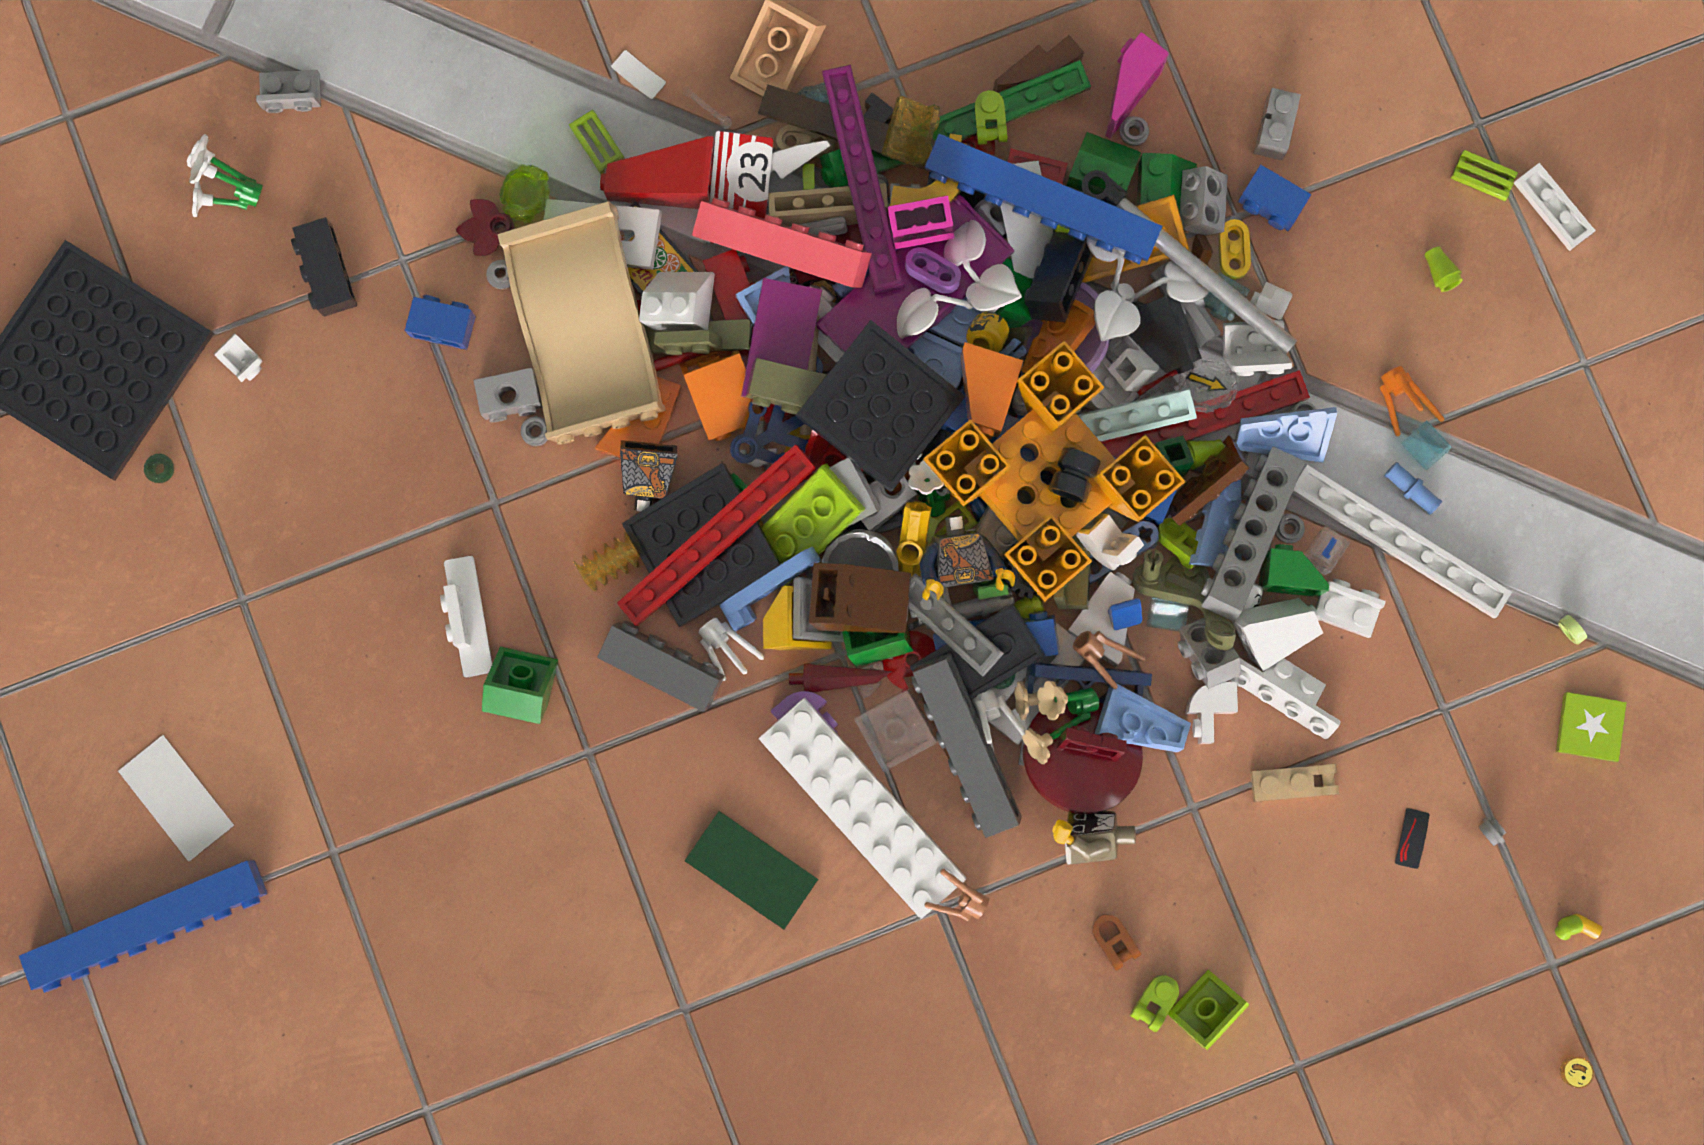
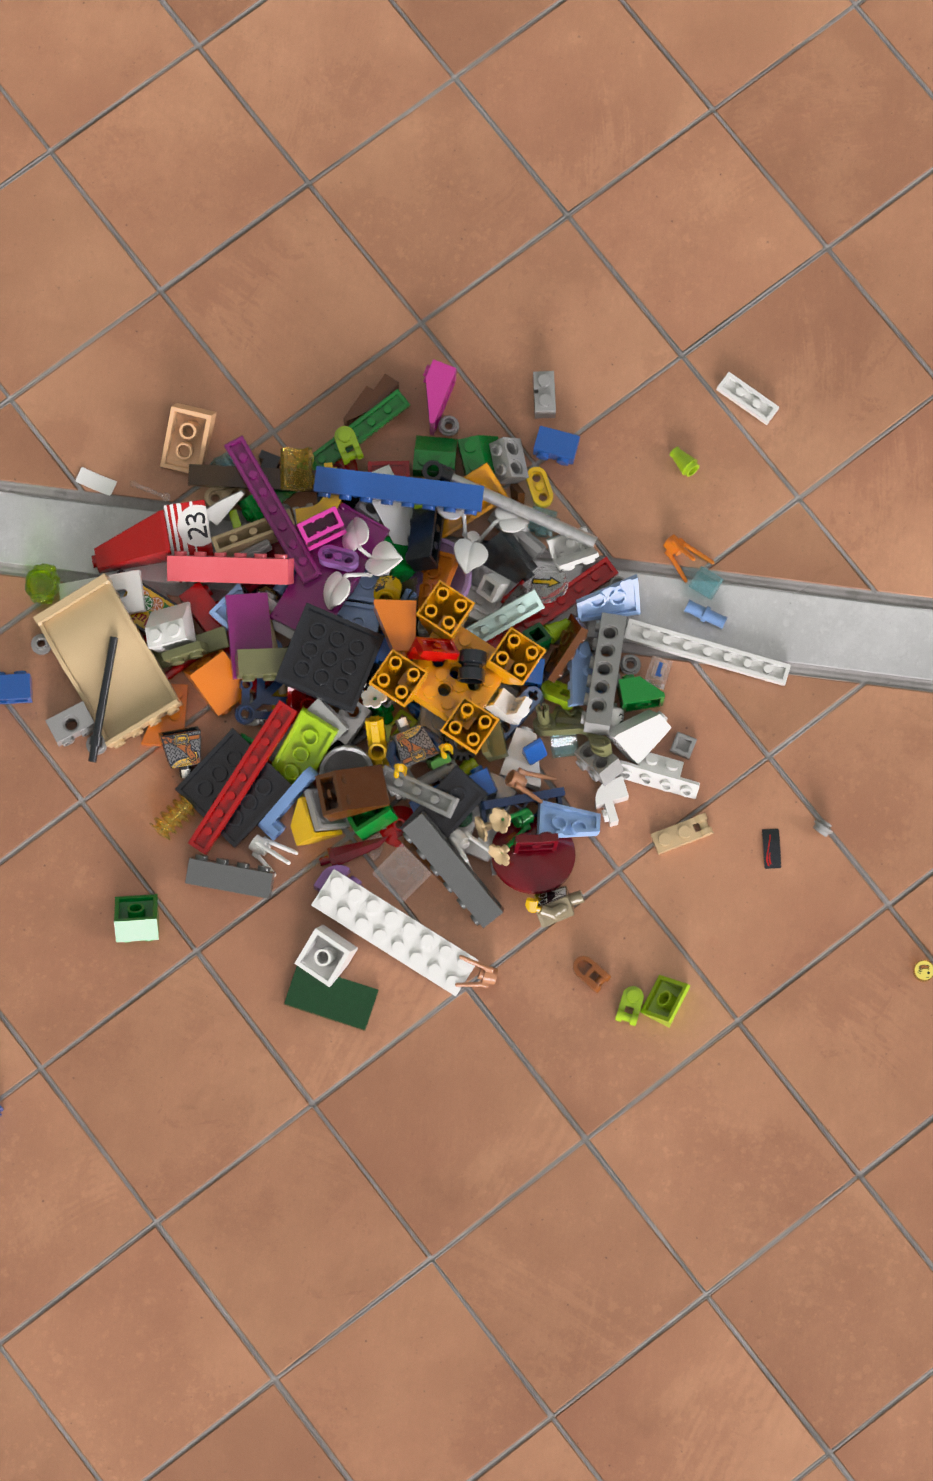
camera: 20 degrees left, 5 degrees down
white bracket [440,556,493,677] -> none
dark red plate [456,199,515,256] -> none
lime tile [568,109,625,175] -> none
white bracket [1250,282,1293,320] -> none
white bracket [1315,579,1386,638] -> none
lime tile [1451,150,1518,201] -> none
lime arm [1555,914,1603,940] -> none
lime tile [1556,692,1627,762] -> none
yellowish green tile [1558,615,1587,644] -> none
none -> black bar [88,636,118,763]
none -> white slope [294,925,358,987]
none -> red panel [407,637,460,662]
none -> light grey tile [670,732,697,760]

